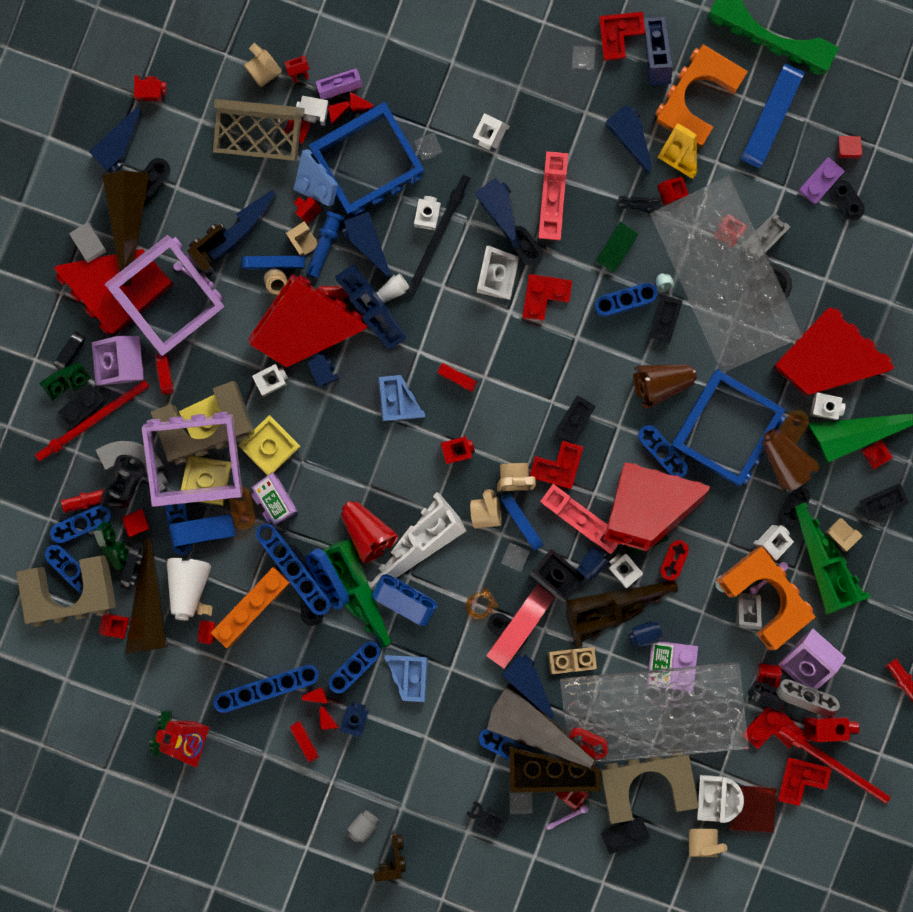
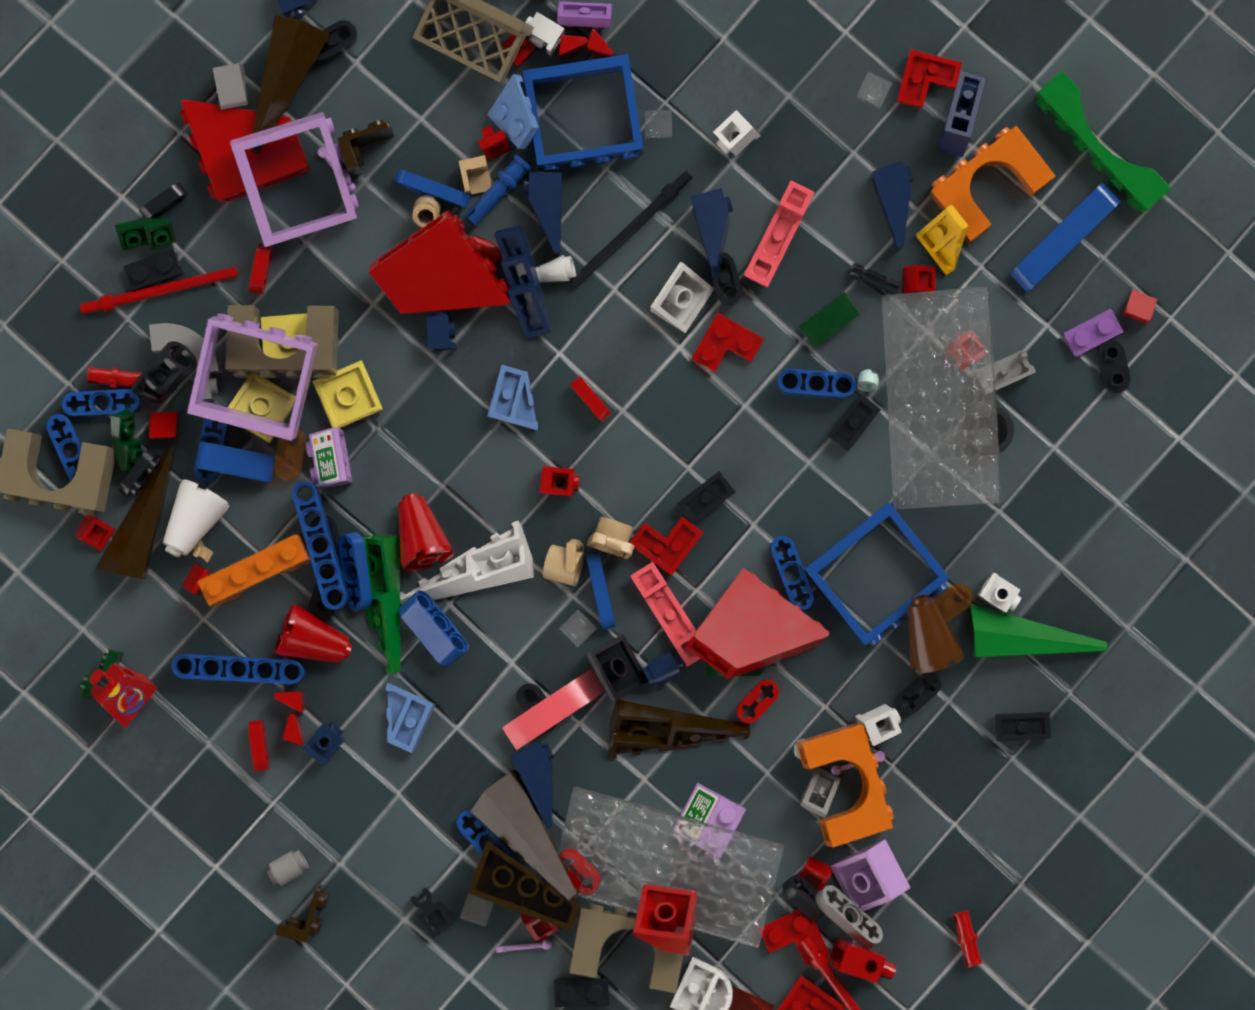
camera: 30 degrees right, 0 degrees up
lavender slope [92,336,144,386] -> none
dark blue slope [209,190,277,263] -> none
white brick [252,364,288,397] -> none
blue beam [329,641,381,693] -> none
white brick [414,196,441,231] -> none
clear orange piece [466,588,499,619] -> none
tan slope [547,647,597,674] -> none
white brick [609,553,643,588] -> none
dark blue brick [629,621,663,649] -> none
reddish brown cone [633,364,697,409] -> none
red slope [773,307,894,396] -> none
green wedge [795,502,871,615] -> none
tan panel [825,518,862,552] -> none
red tile [862,439,893,469] -> none
none -> red cone [274,604,352,663]
none -> red slope [633,884,697,955]

